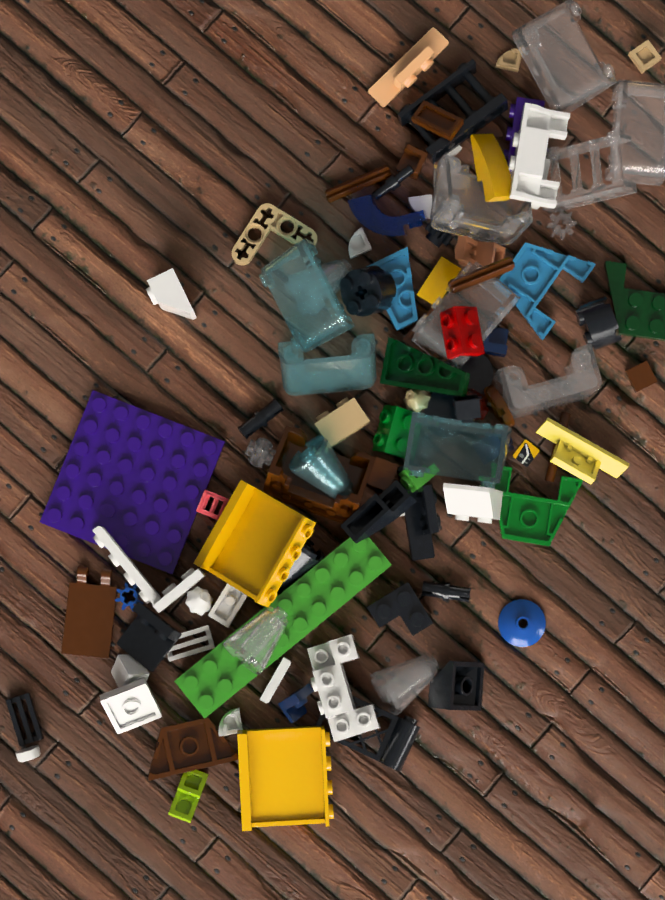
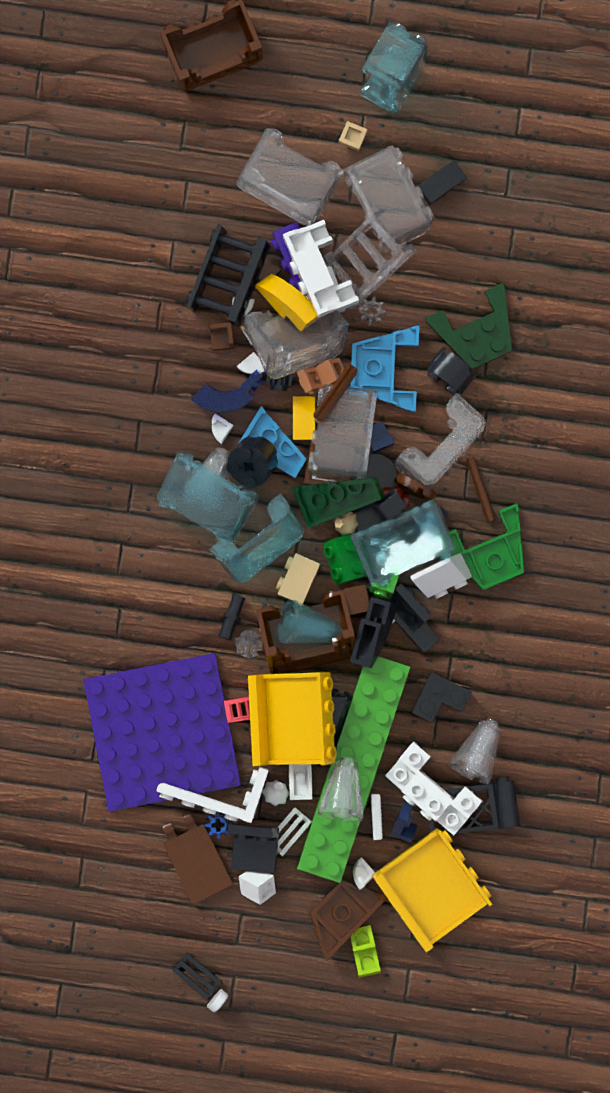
camera: 30 degrees left, 0 degrees up
white plate [99,678,162,734] -> none
white slope [146,268,197,320] -> none
tan beam [232,203,317,266] -> none
reddish brown axle [325,165,391,203] -> none
light nougat bracket [368,27,449,107] -> none
black bar [372,165,414,201] -> none
reddish brown tile [411,100,464,141] -> none
black pin [421,581,471,603] -> none
black slope [428,661,485,711] -> none
red bracket [440,306,485,359] -> none
tan tile [495,48,524,73] -> none
blue dish [498,599,546,647] -> none
sticker [513,440,540,467] -> none
light yellow bracket [536,418,629,484] -> none
reddish brown tile [625,361,658,393] -> none

